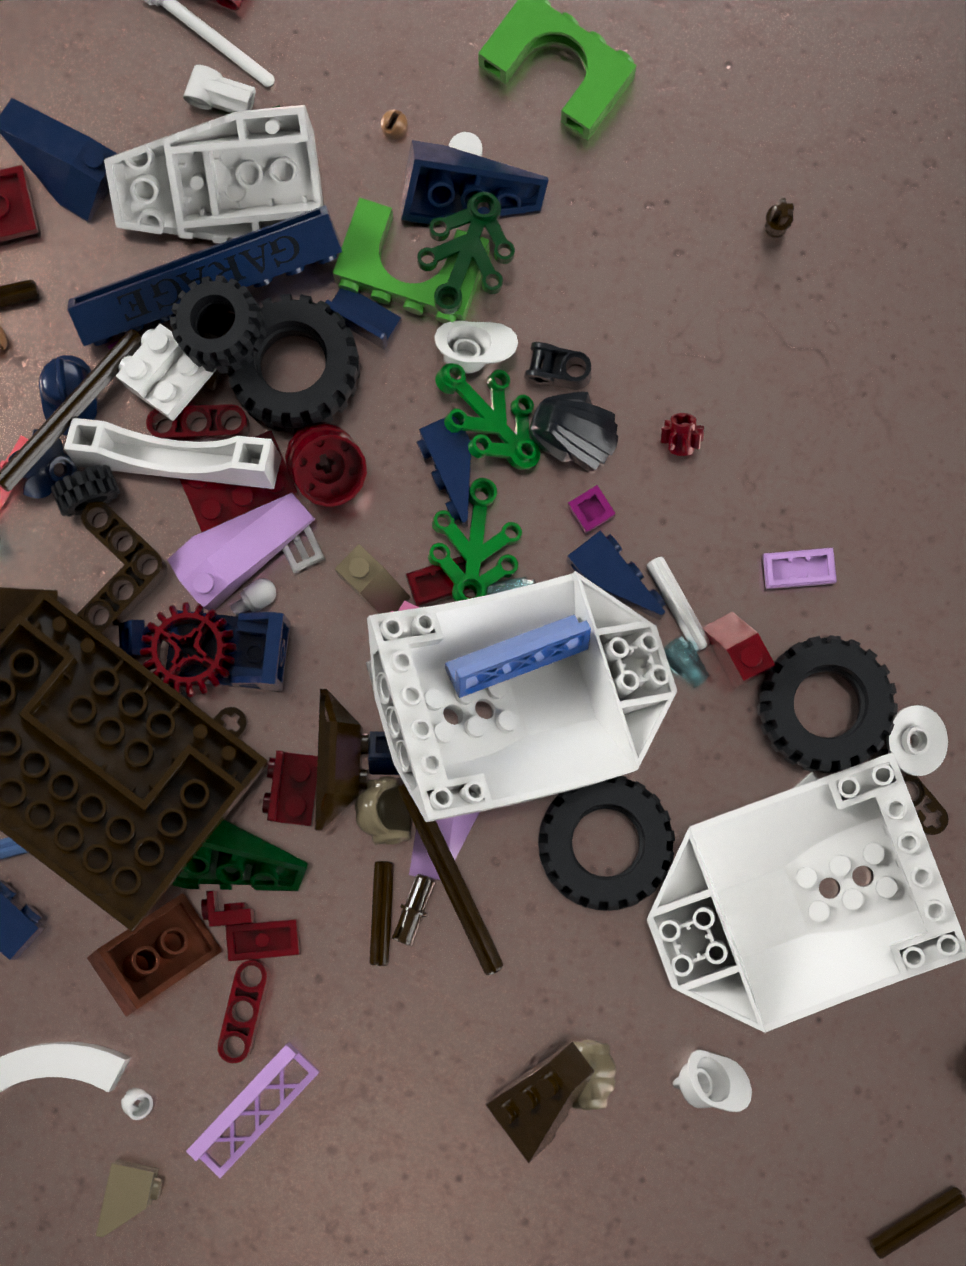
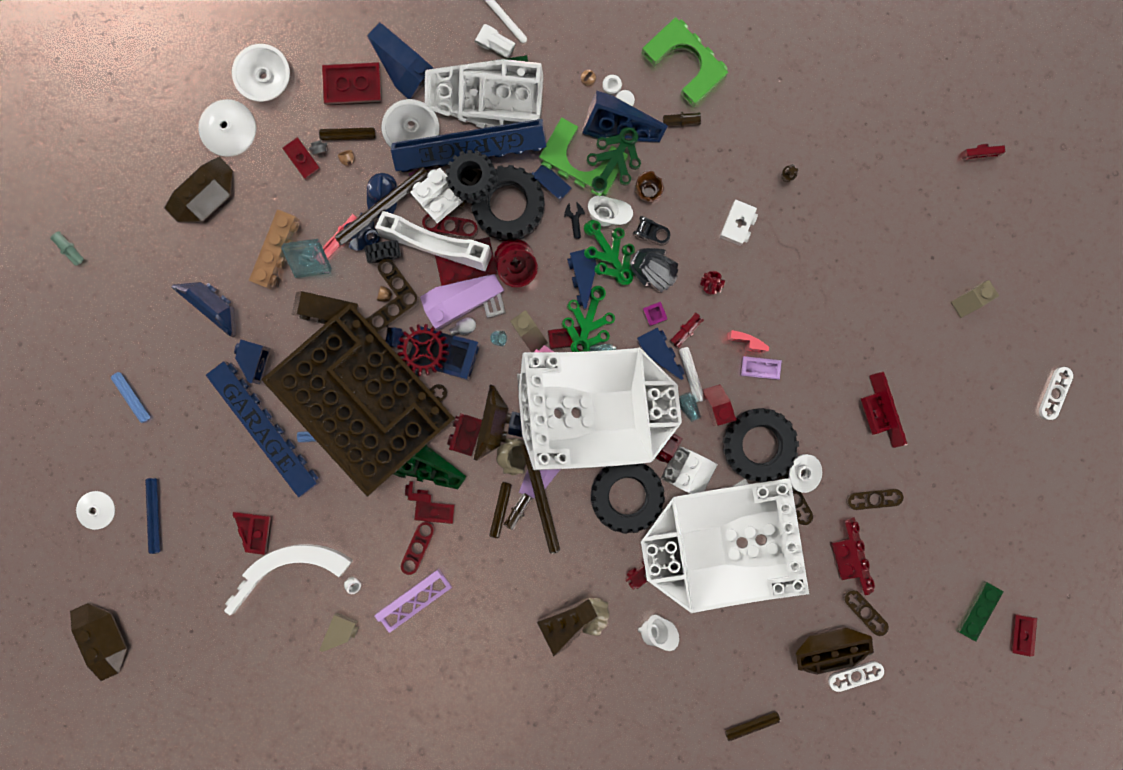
camera: 10 degrees right, 5 degrees up
copper slope [87,893,222,1017] -> none
fence [445,614,591,698] -> none
none -> medium nougat hinge [377,286,392,302]
none -> white dish [382,99,439,147]
none -> clear light blue hinge [490,330,507,346]
none -> black bar [564,202,585,239]
none -> white tile [603,75,622,95]
none -> dark red hinge [625,560,648,590]
none -> reddish brown hair [635,171,664,202]
none -> dark red bracket [656,433,683,463]
none -> white slope [661,445,718,494]
none -> dark brown axle [663,112,701,127]
none -> dark red pin [669,312,704,349]
none -> white brick [719,200,758,246]
none -> coral slope [727,330,769,353]

